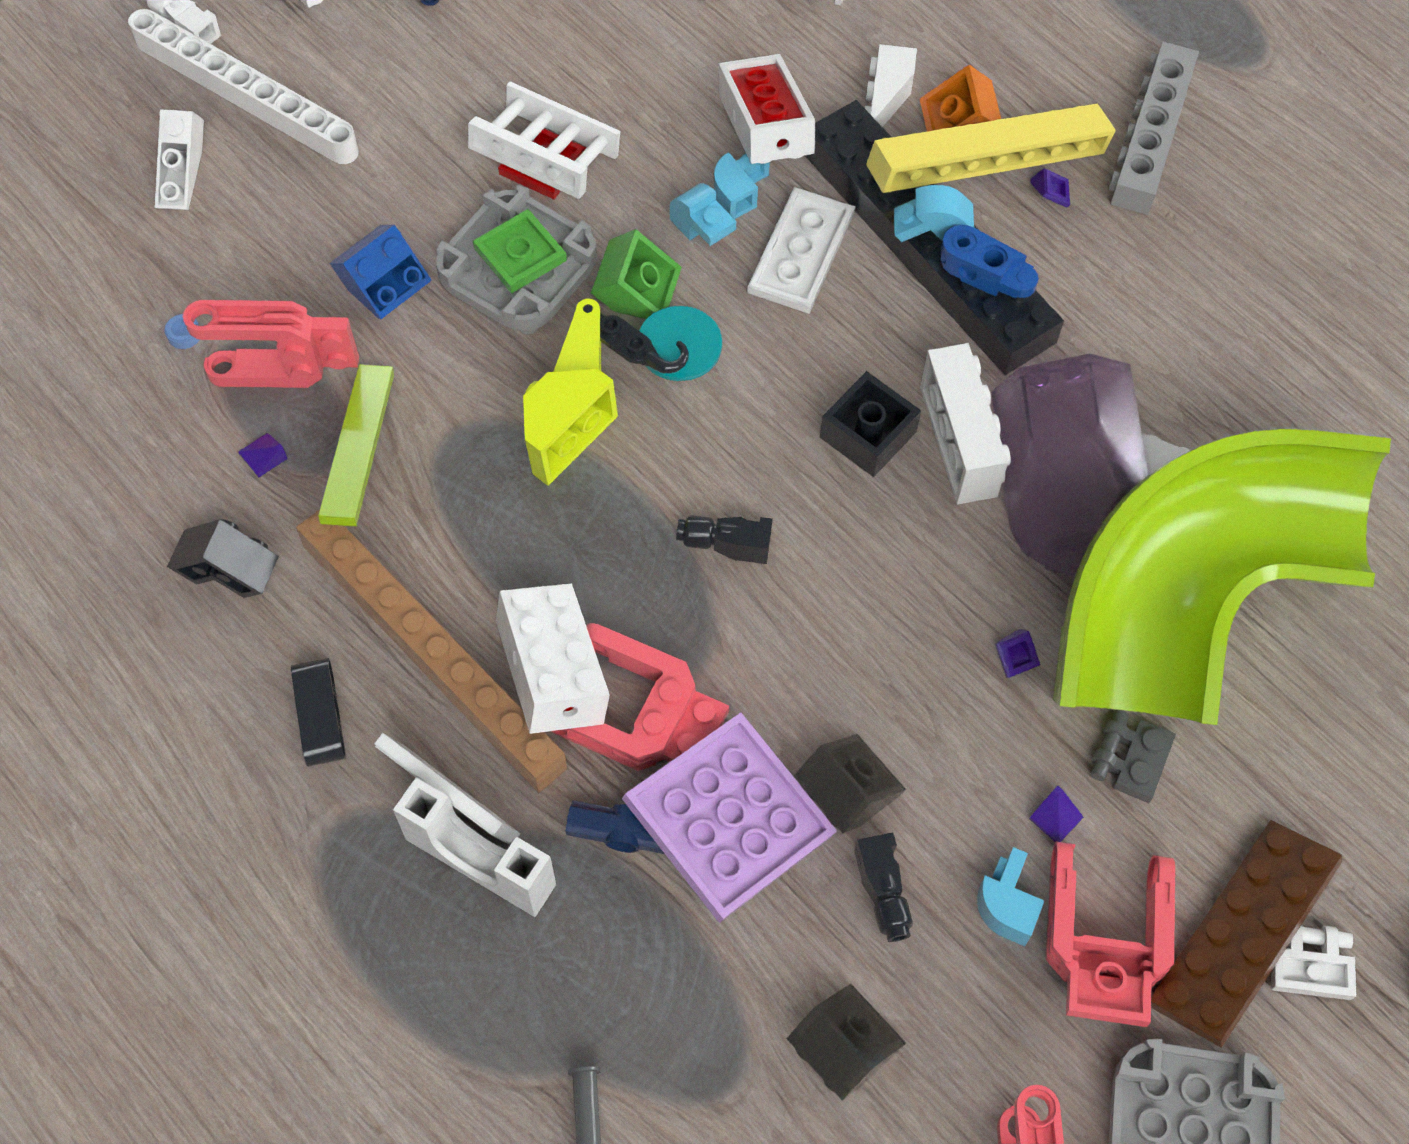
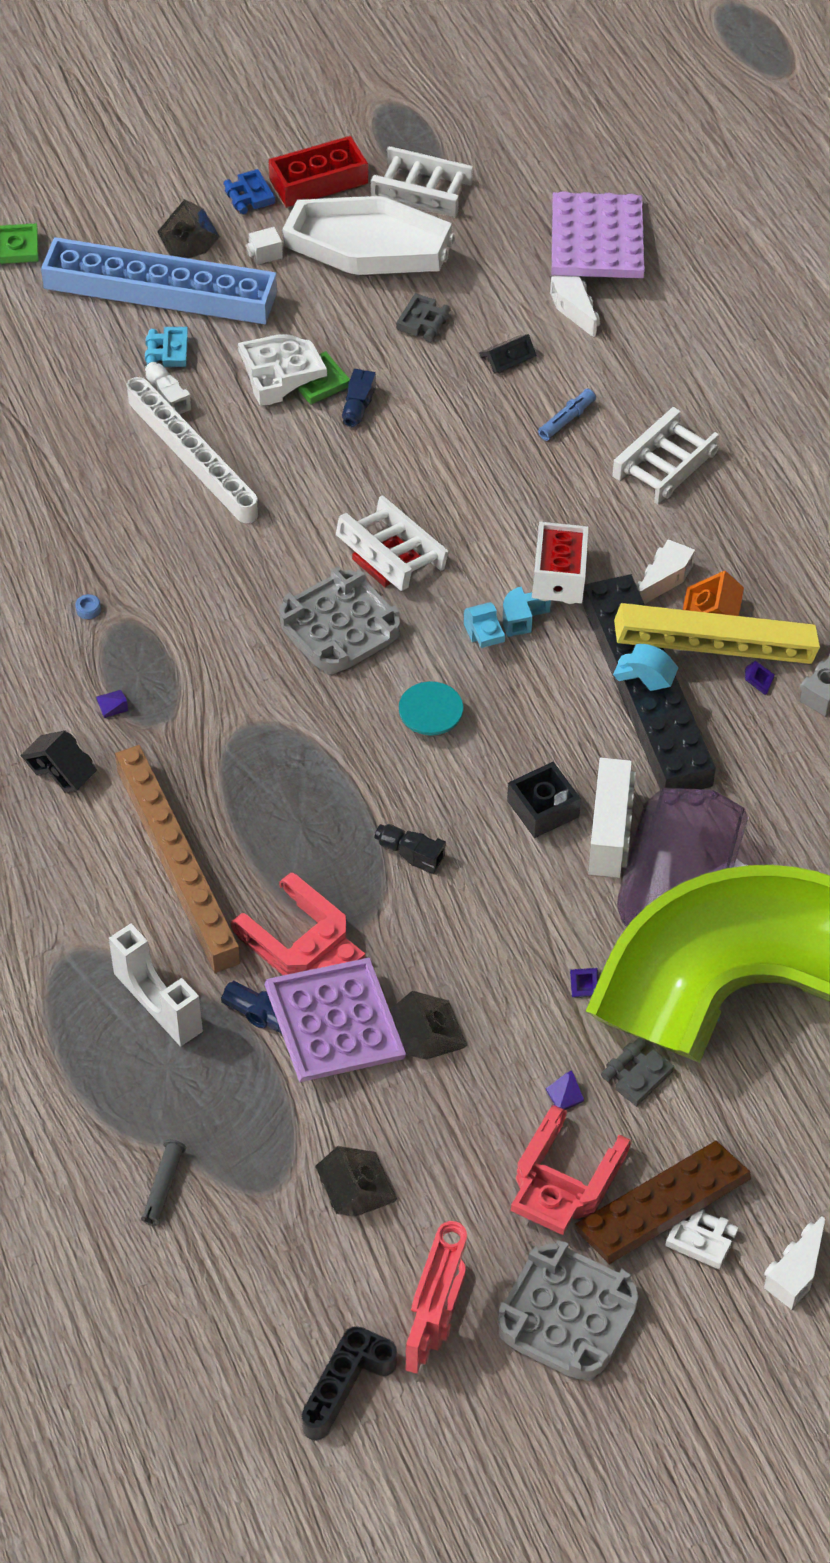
camera: 20 degrees right, 10 degrees down
white slope [155,109,204,210] -> none
coral plate [183,300,359,388] -> none
black beam [291,658,346,767] -> none
lime tile [318,364,394,526] -> none
blue slope [329,224,432,319] -> none
white tile [374,733,521,845] -> none
bright green plate [473,209,567,294] -> none
white brick [496,583,610,734] -> none
neon yellow slope [523,299,689,486] -> none
bright green slope [591,229,682,319] -> none
white tile [747,187,855,314] -> none
black piece [854,832,913,942] -> none
blue piece [941,225,1039,299] -> none
medium azure brick [977,847,1044,946] -> none

